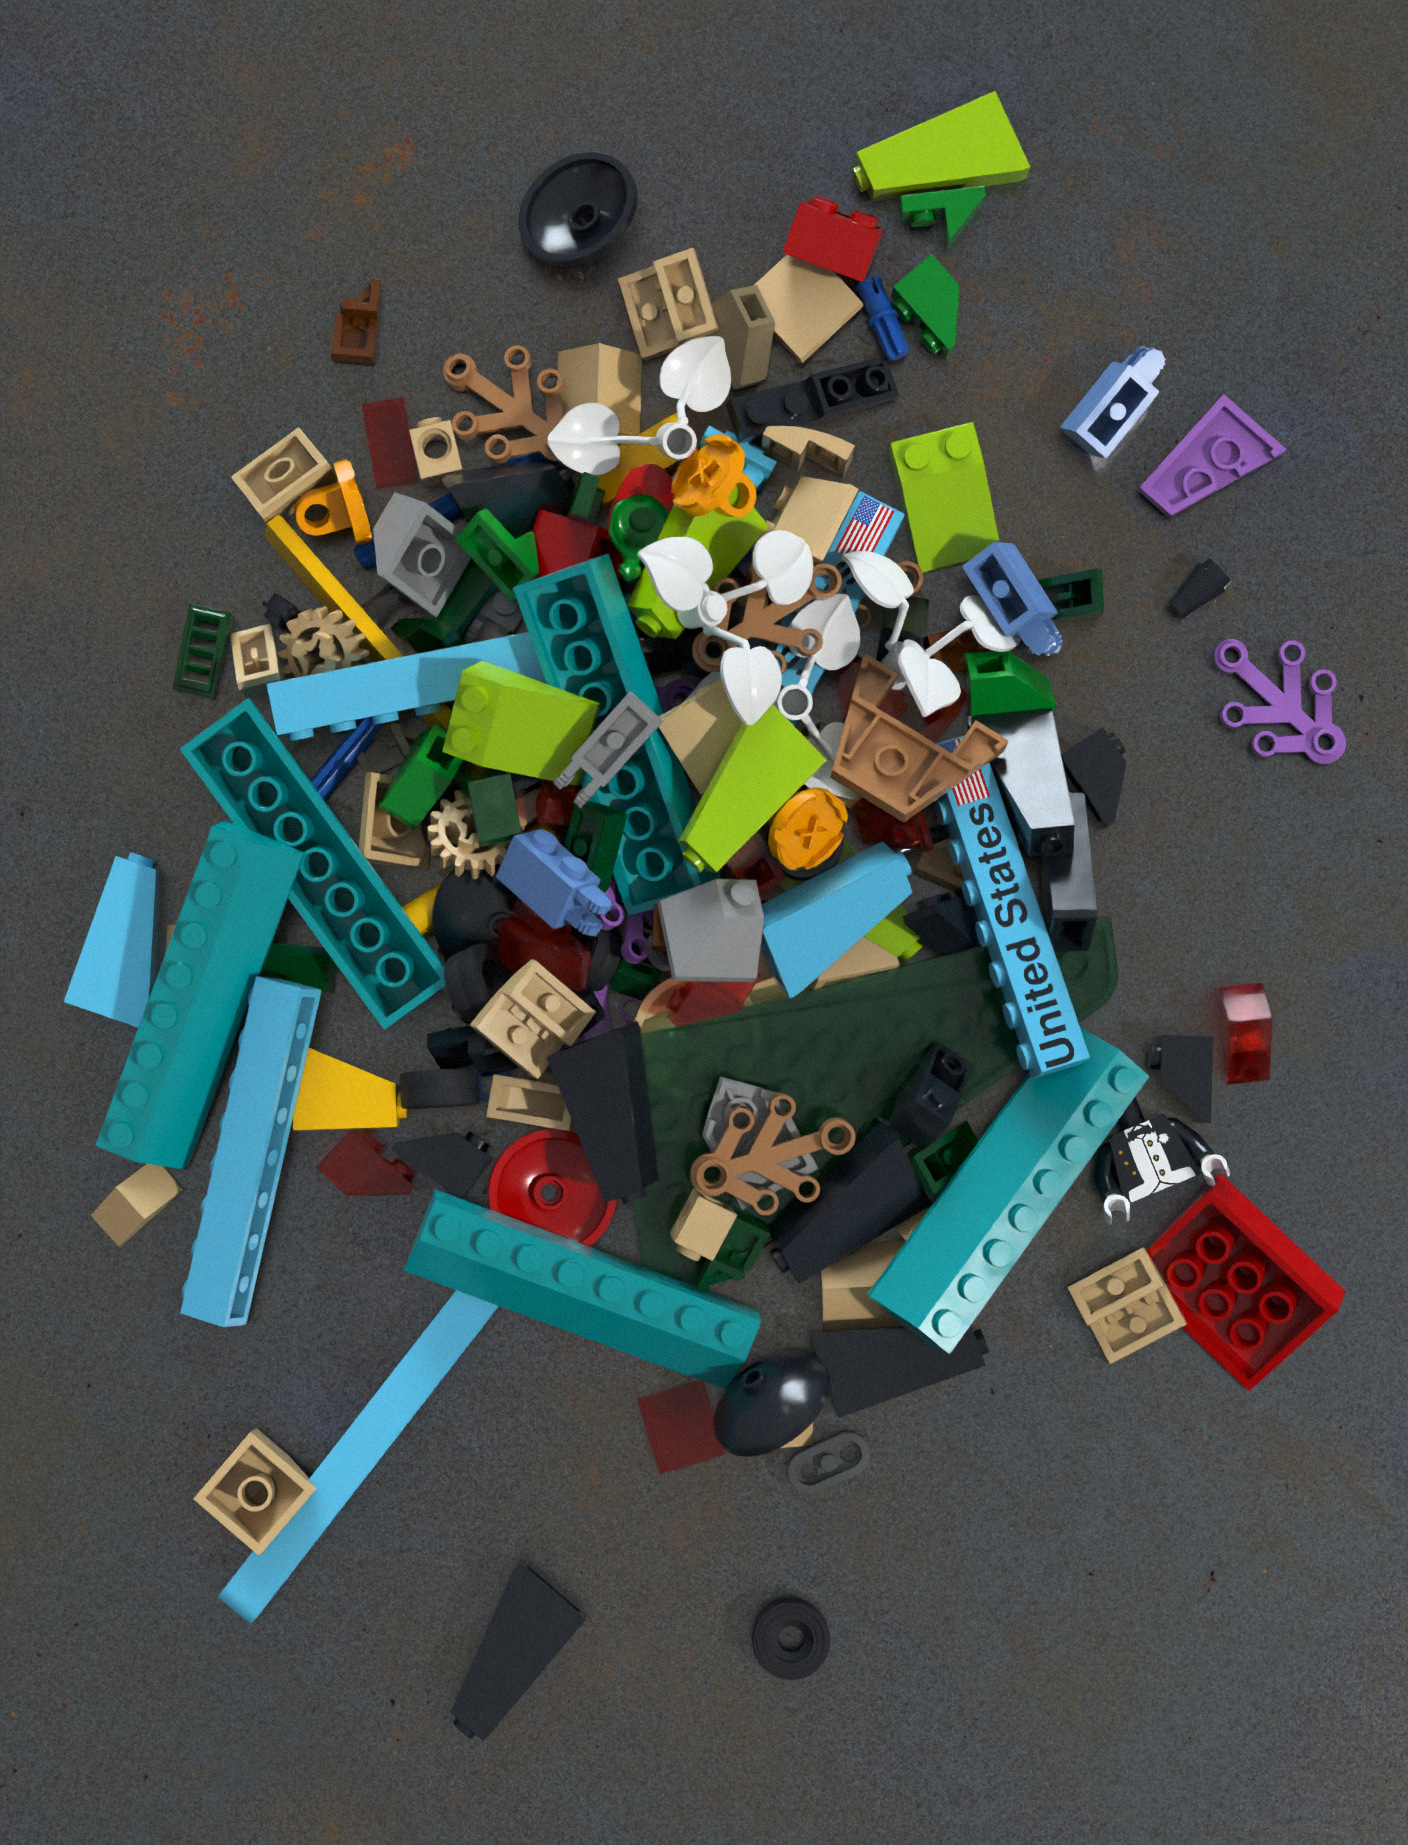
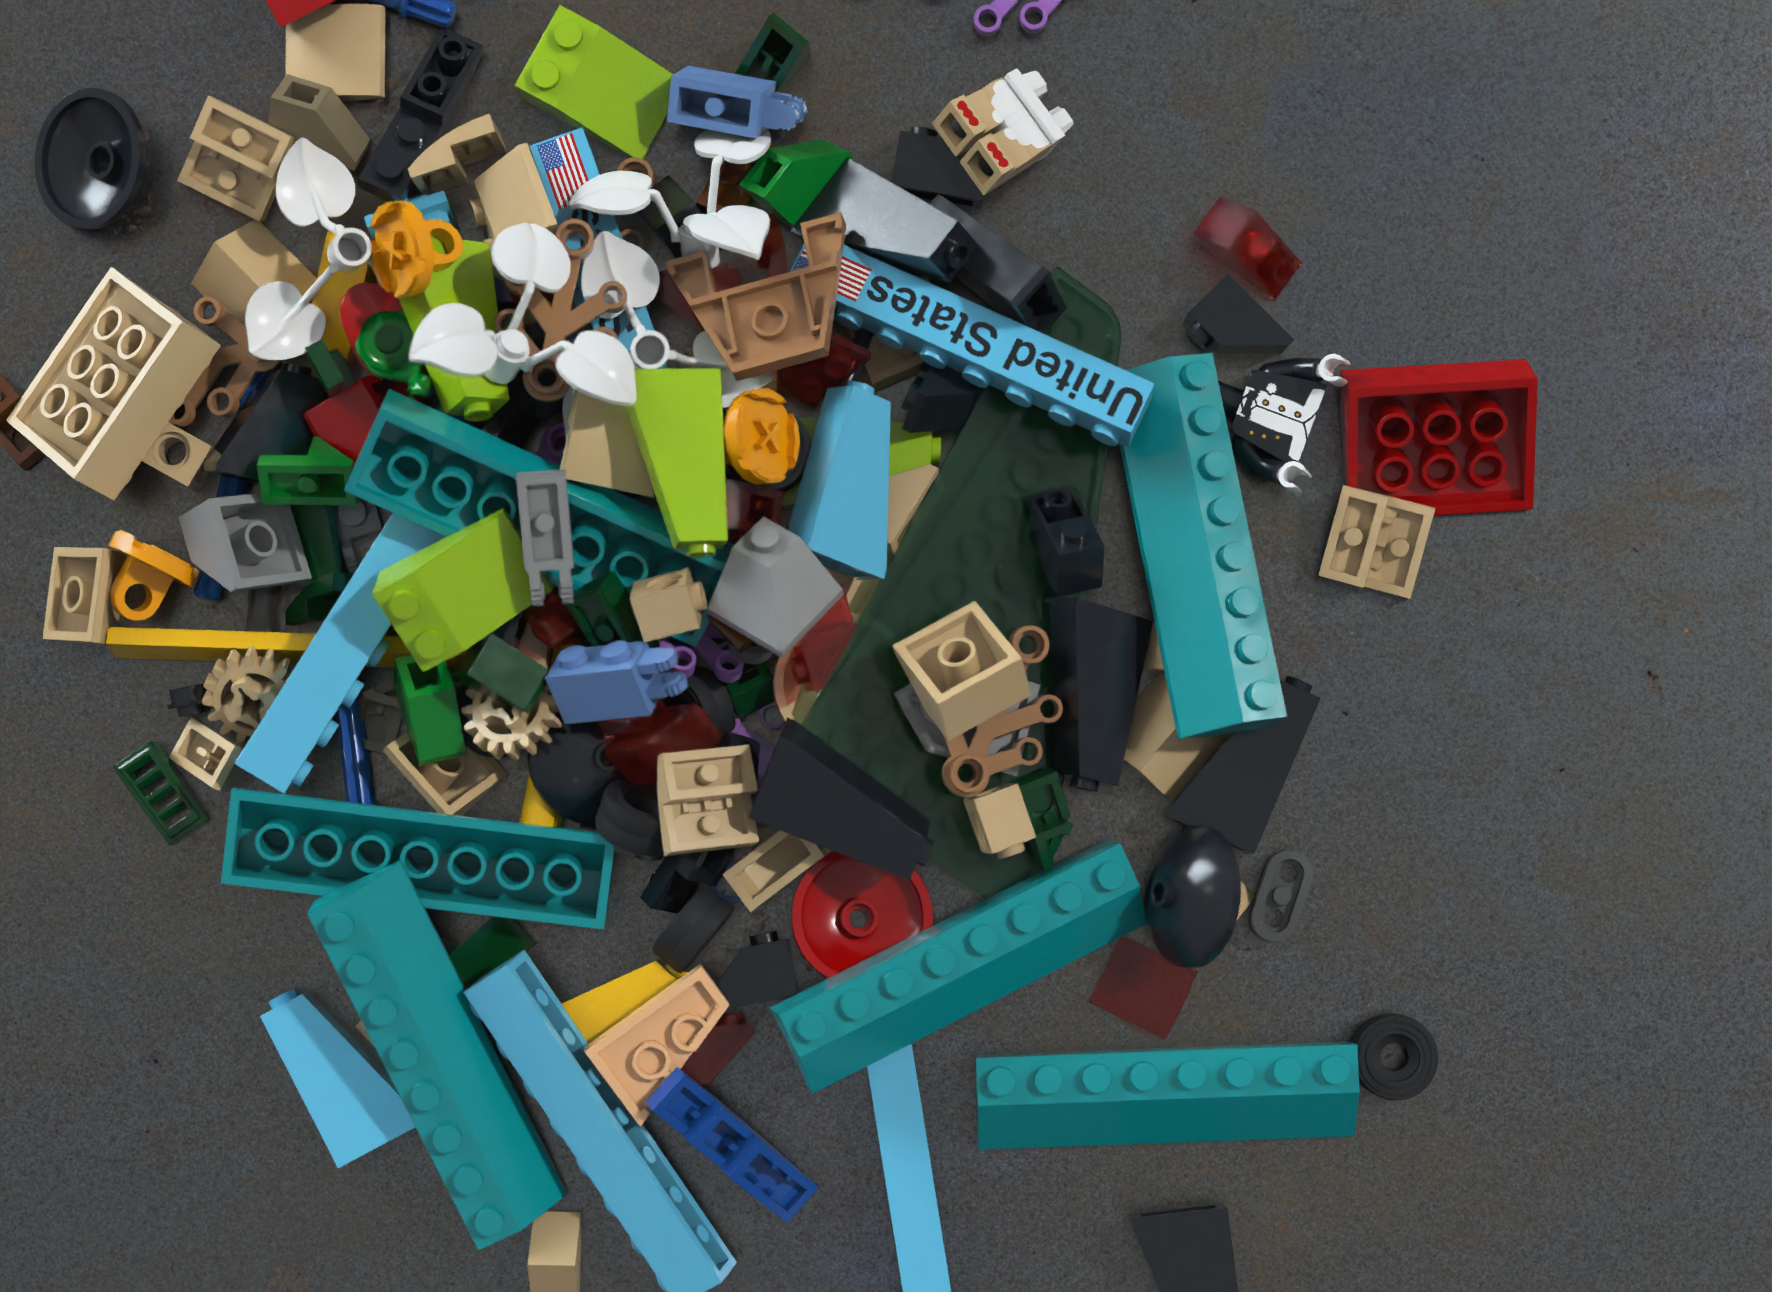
camera: 40 degrees left, 0 degrees up
clear red tile [362,397,419,489] -> none
dark green slope [908,1121,978,1196] -> none
none -> tan slope [6,267,221,501]
none -> light nougat wing [584,963,729,1127]
none -> tan brick [630,567,708,643]
none -> blue slope [645,1066,819,1223]
none -> tan slope [892,601,1031,741]
none -> hips [932,68,1073,195]
none -> teal slope [974,1041,1360,1150]

